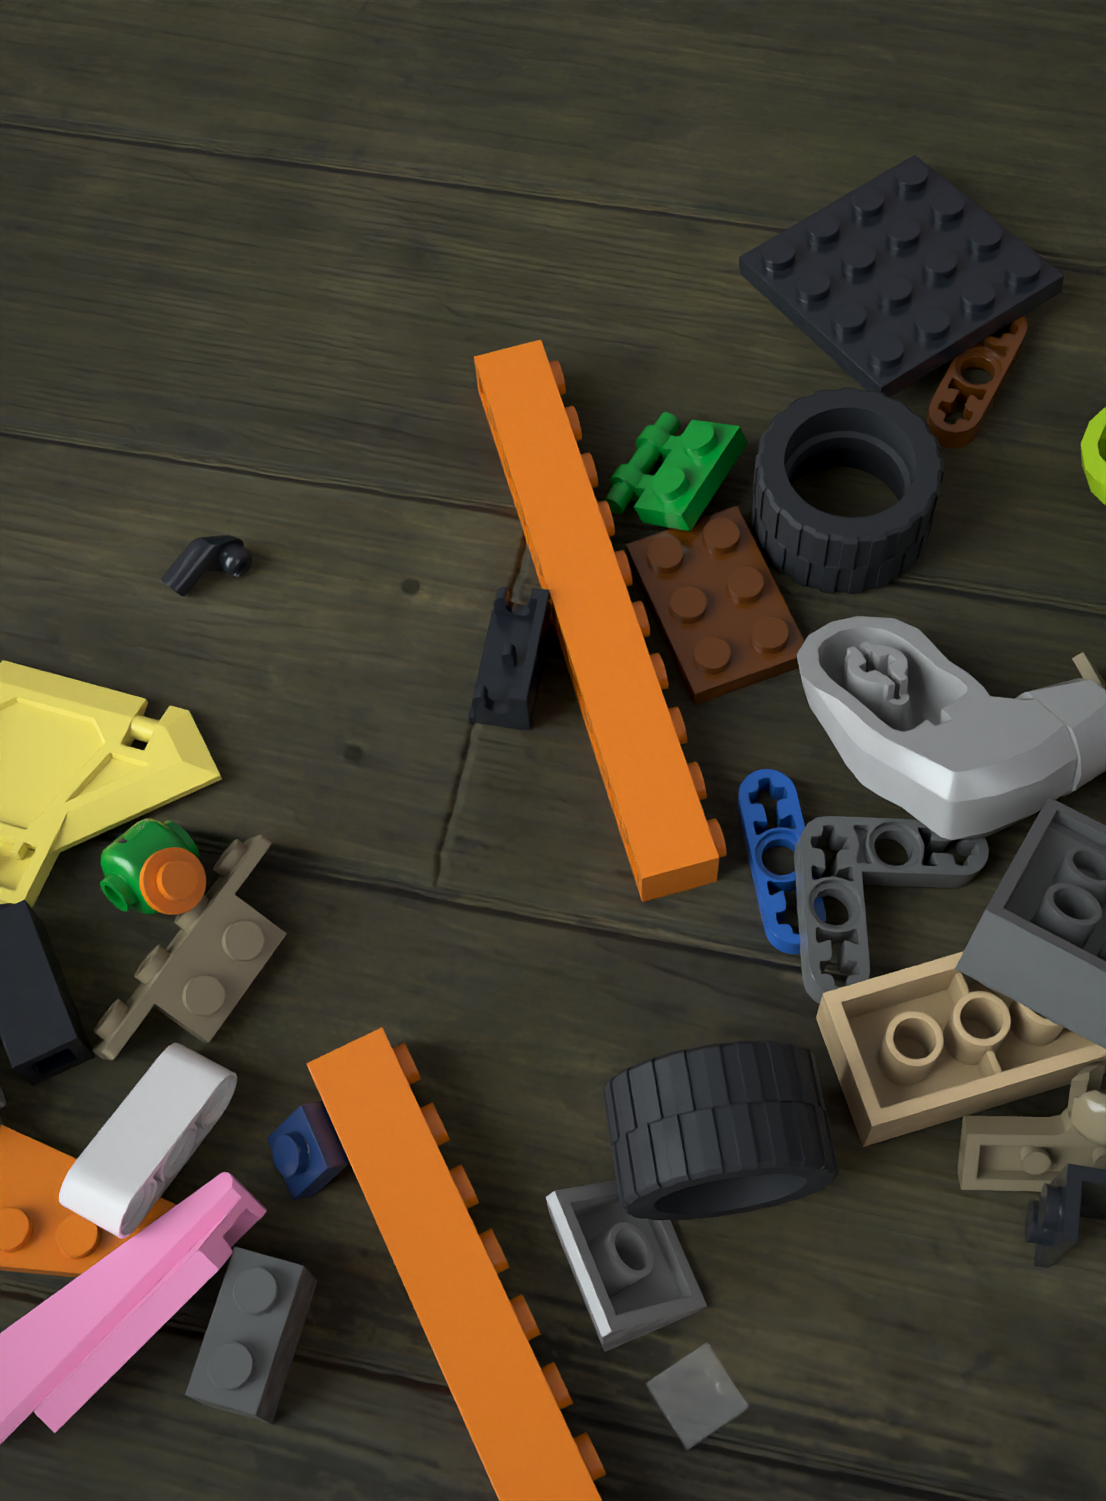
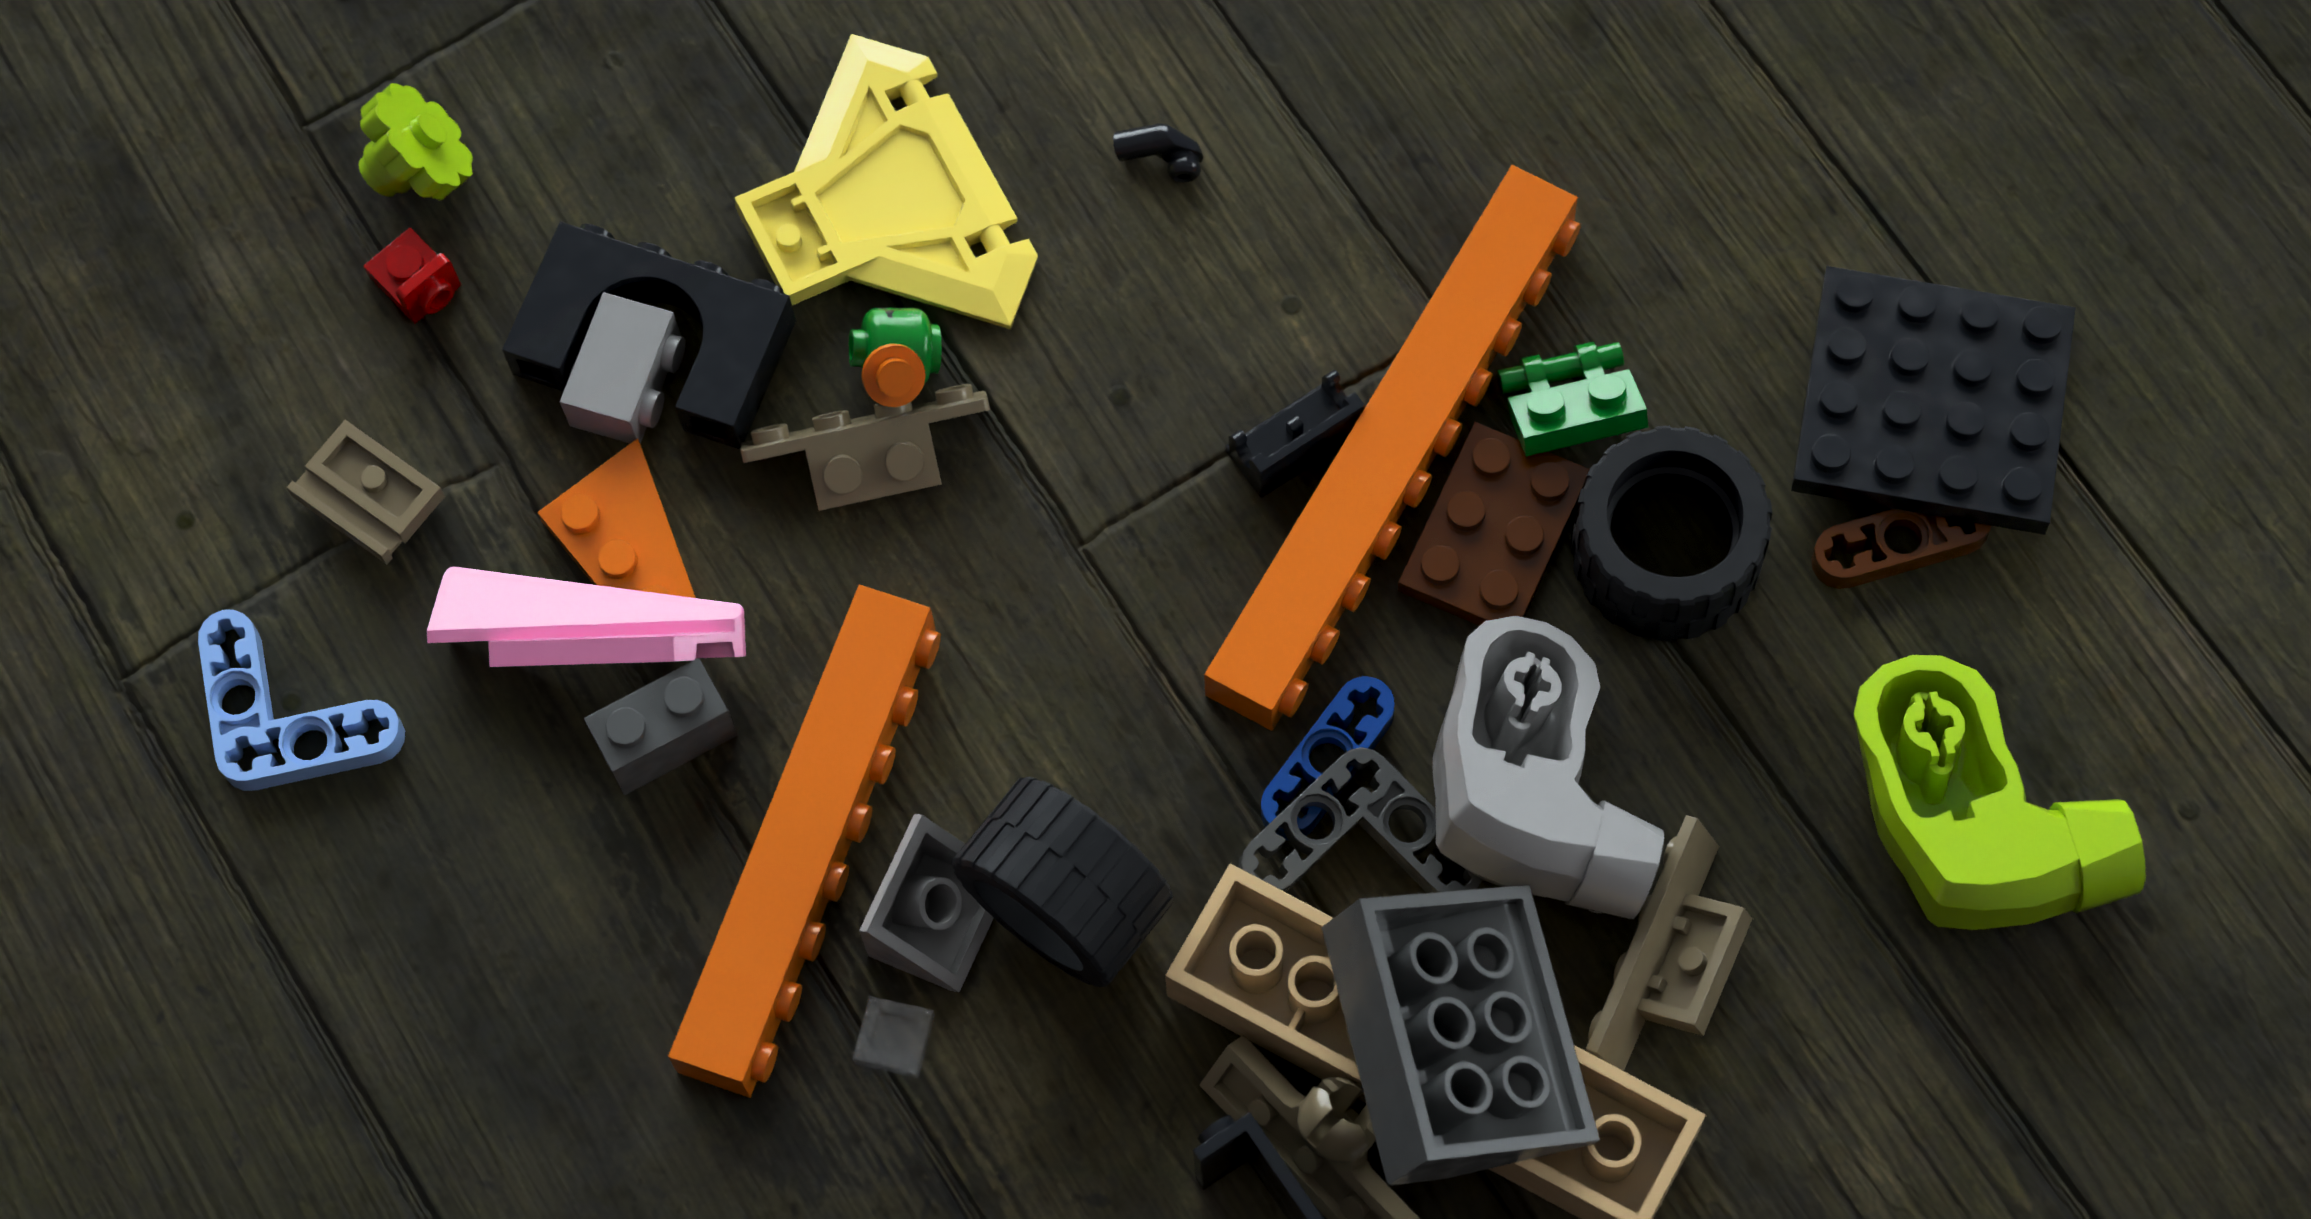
camera: 45 degrees right, 5 degrees up
white beam [59,1043,237,1239] -> none
dark blue plate [267,1101,350,1200] -> none

